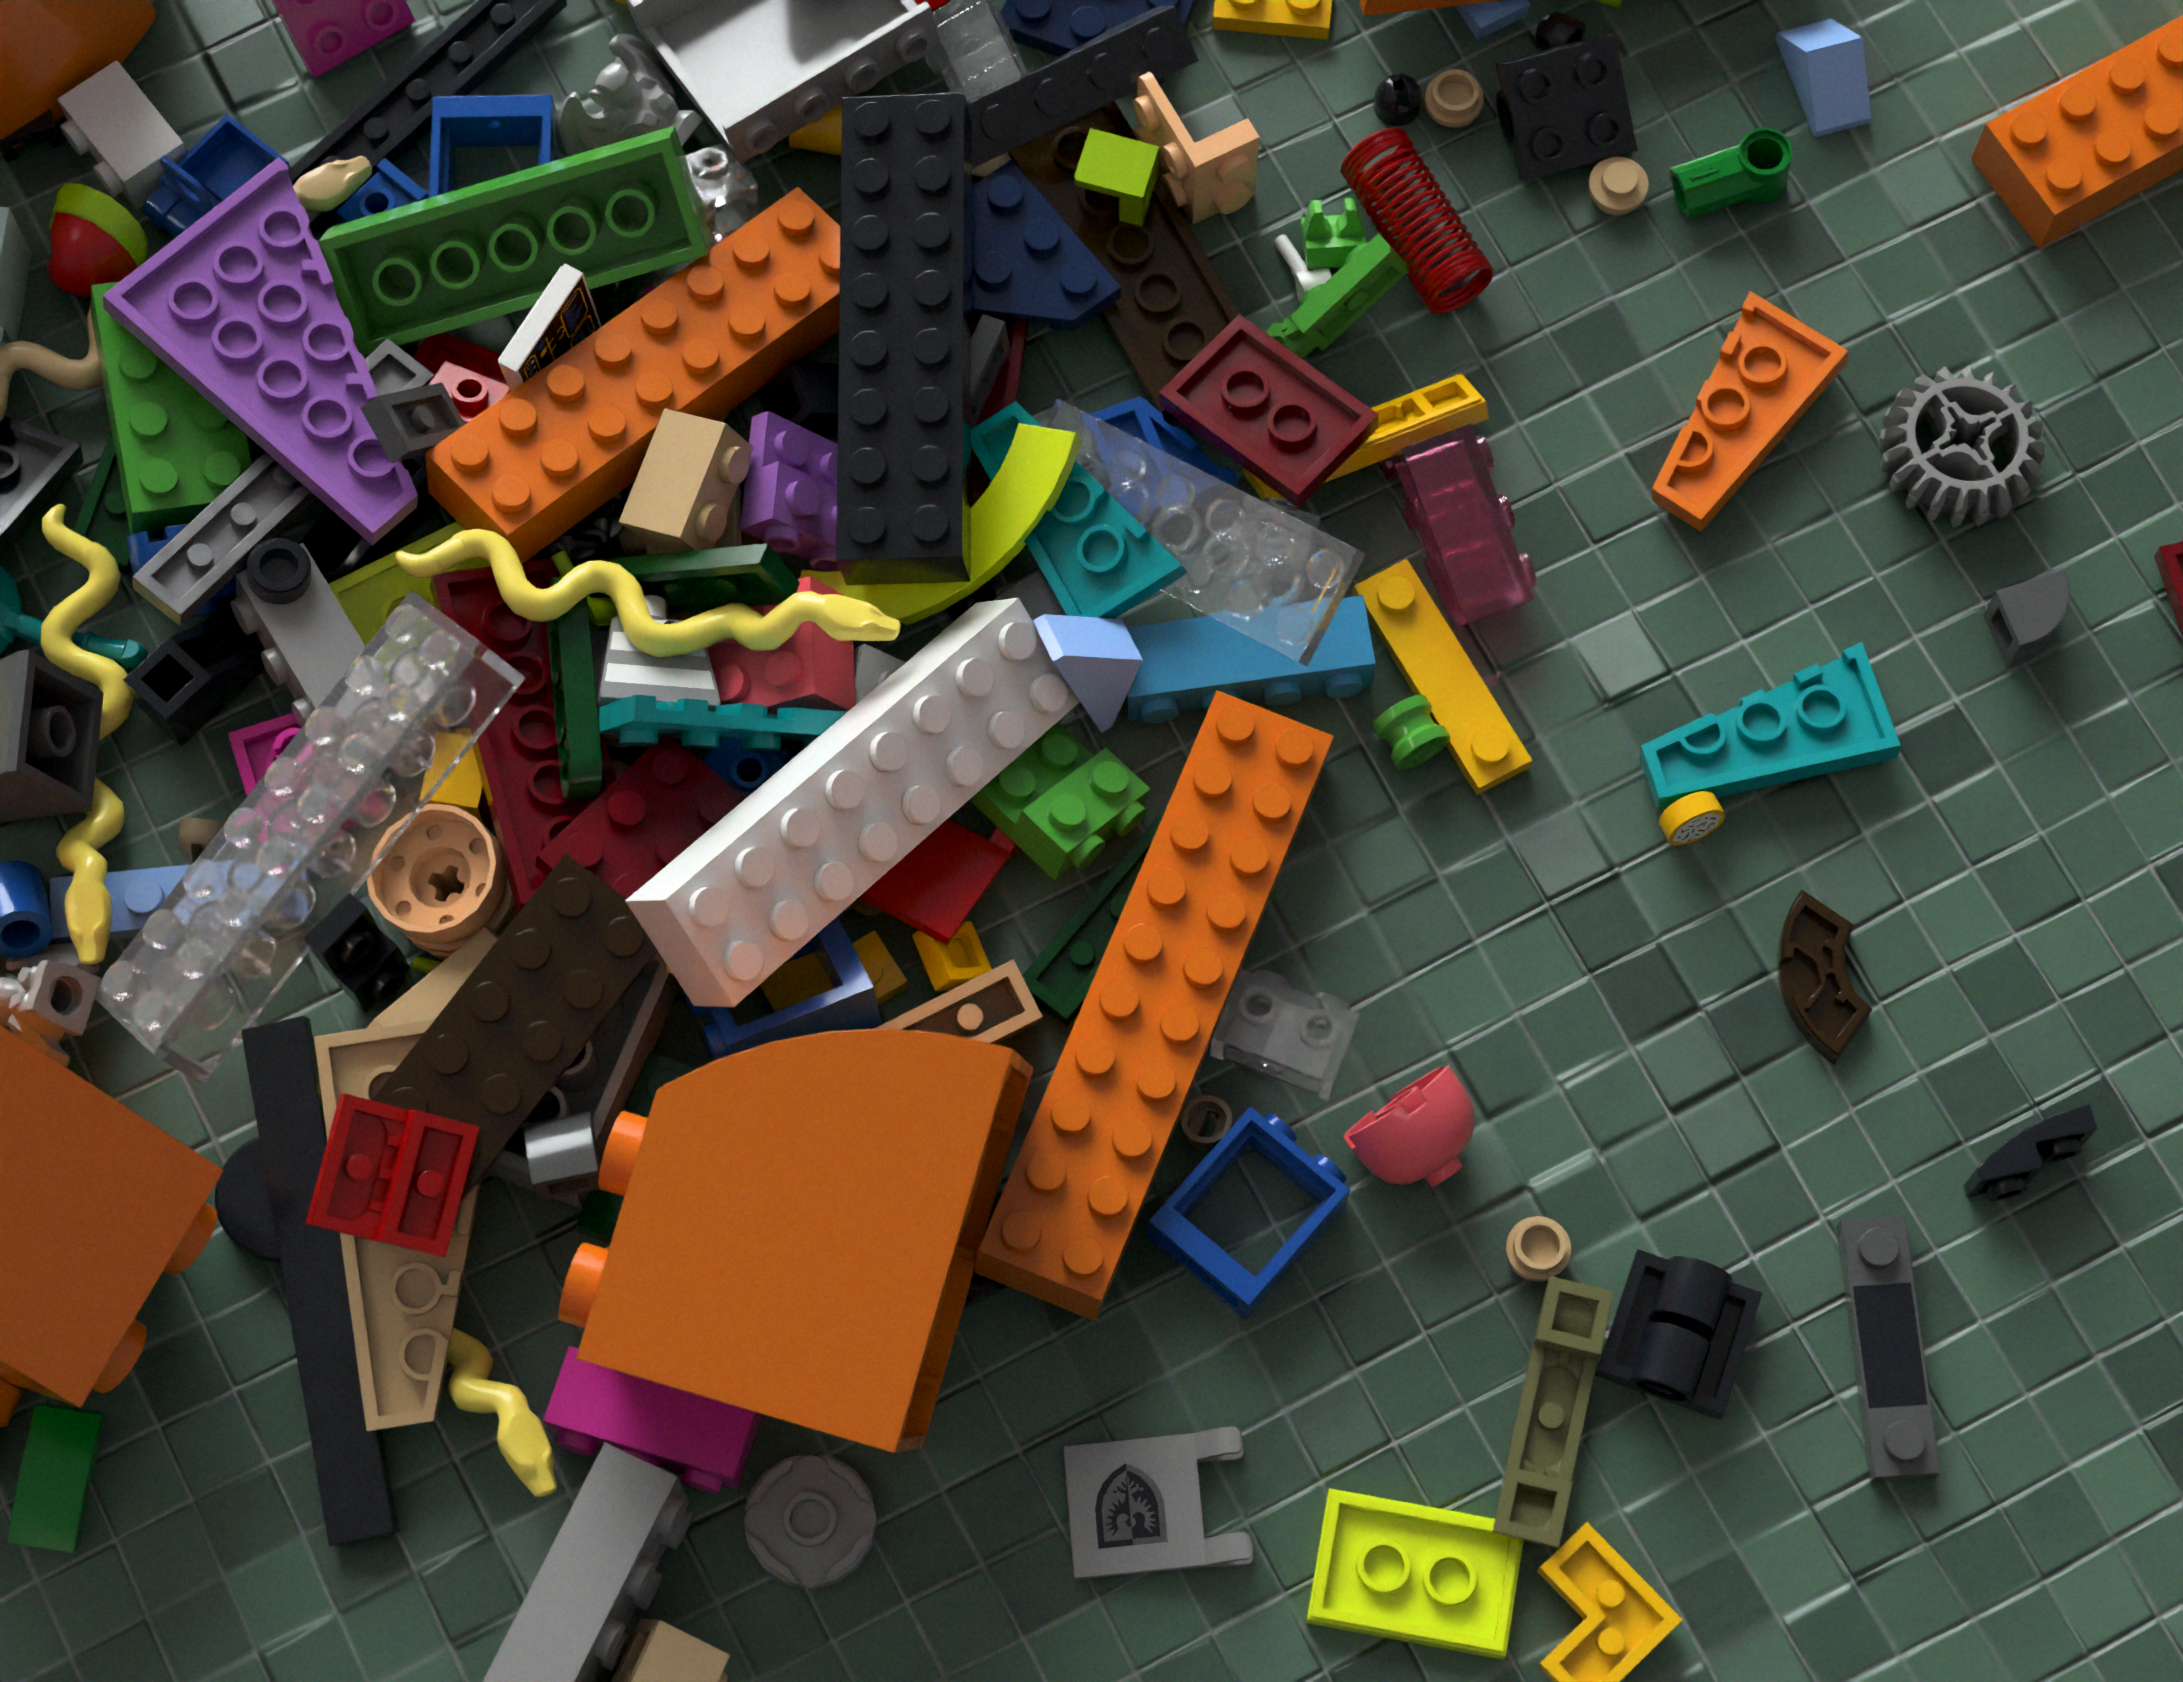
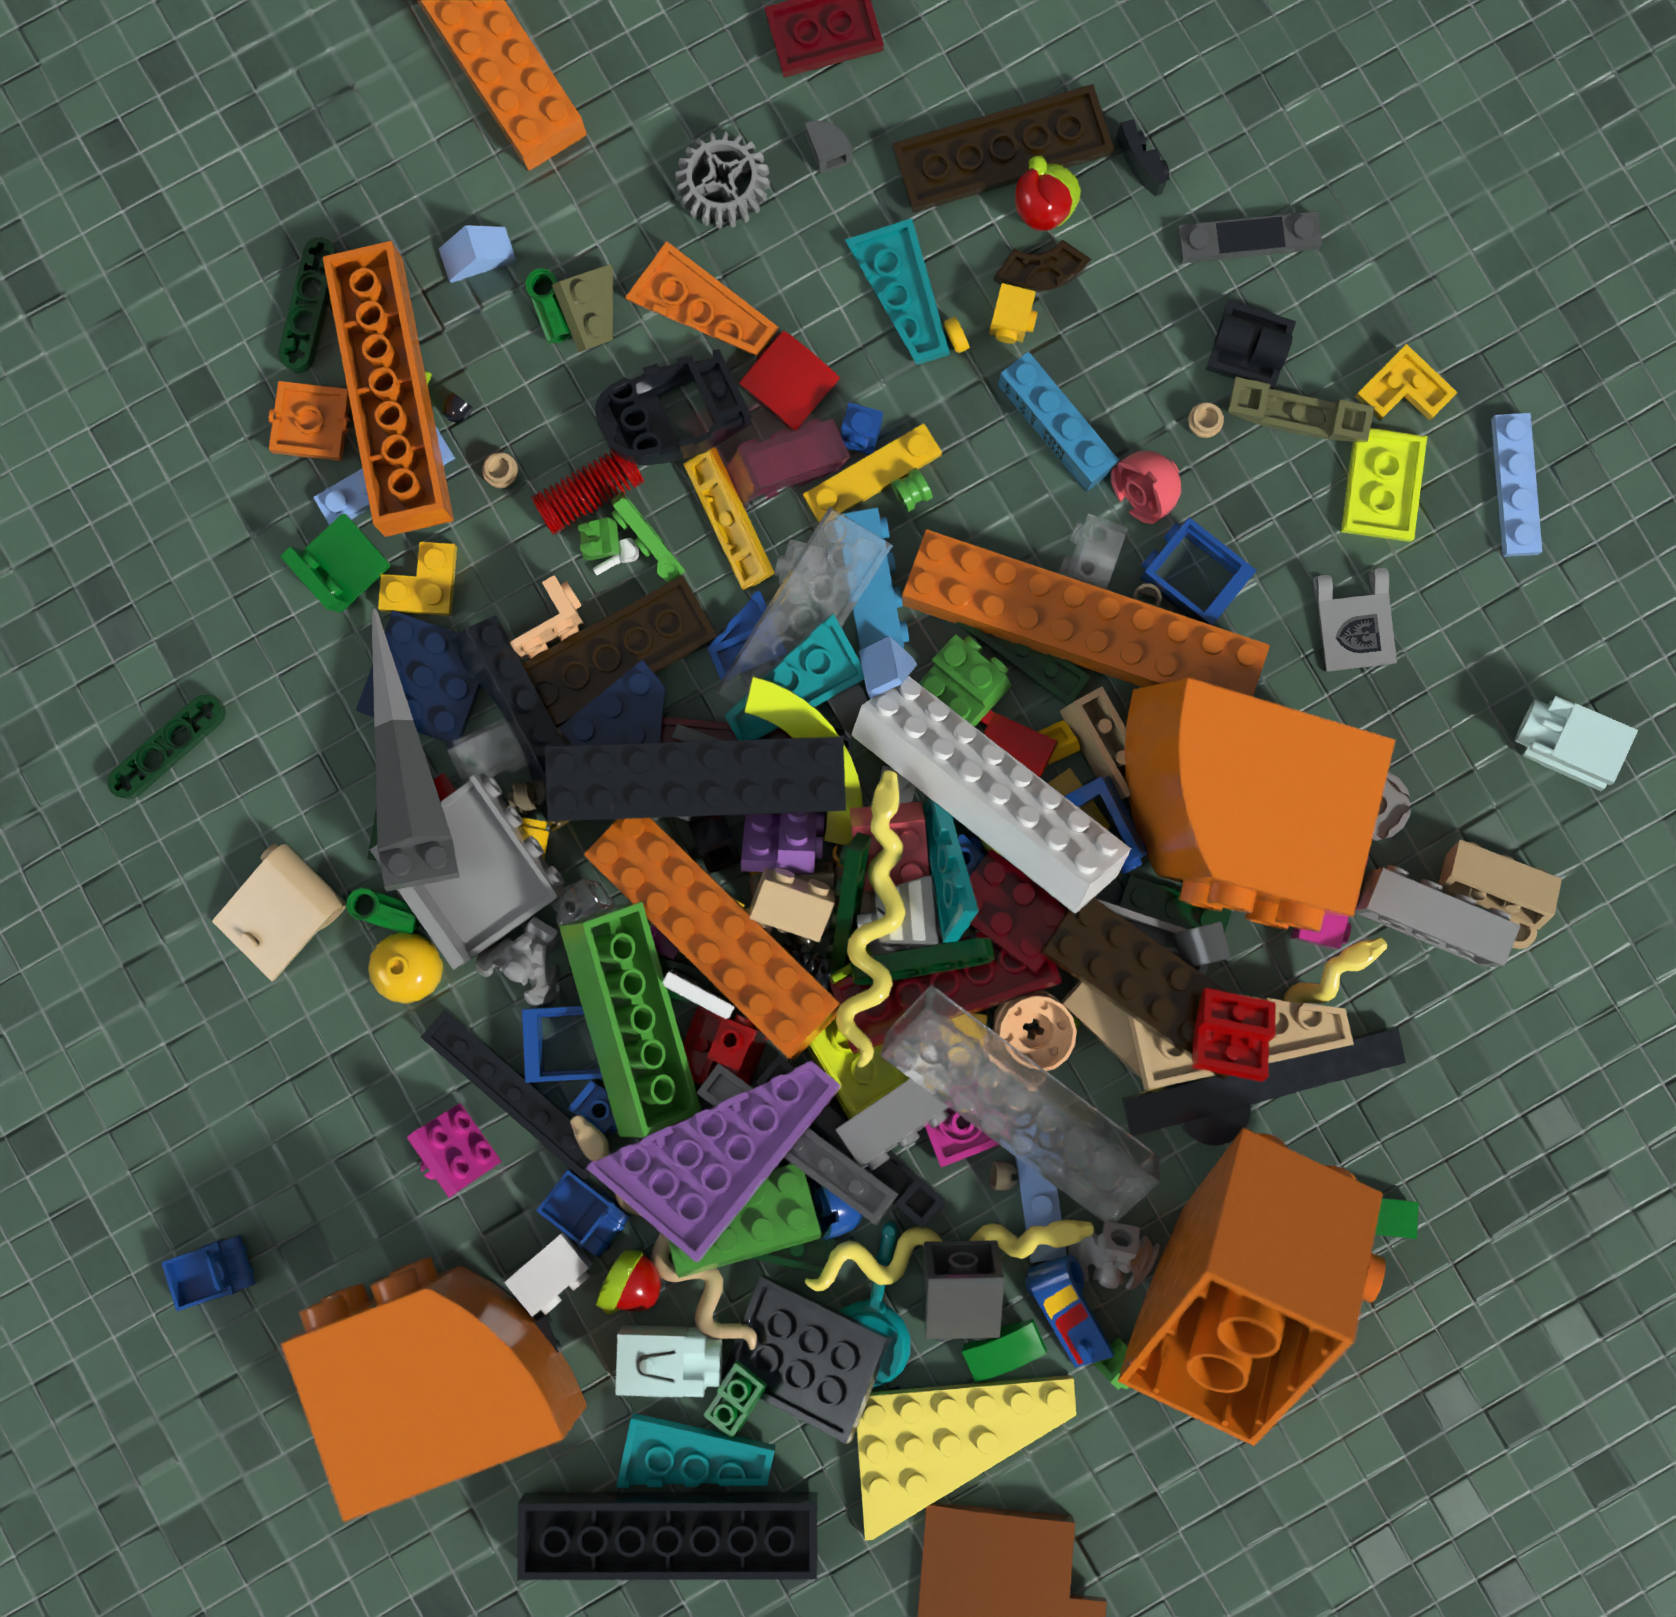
camera: 90 degrees left, 15 degrees up
black tile [247,538,311,605] -> none
black slope [304,892,410,1013] -> none
dark grey plate [360,382,465,463] -> none
lime panel [1074,128,1160,226] -> none
dark red plate [1159,314,1379,508] -> none
black hinge [1374,73,1422,126] -> none
black plate [1495,33,1638,181] -> none
tan plate [1588,157,1649,215] -> none
none -> olive wing [552,264,613,353]
none -> black slope [595,349,751,465]
none -> red slope [737,330,840,431]
none -> blue brick [839,402,883,455]
none -> dark brown plate [892,84,1114,213]
none -> yellow brick [989,283,1038,344]
none -> dark azure brick [998,351,1119,492]
none -> red piece [1015,155,1081,231]

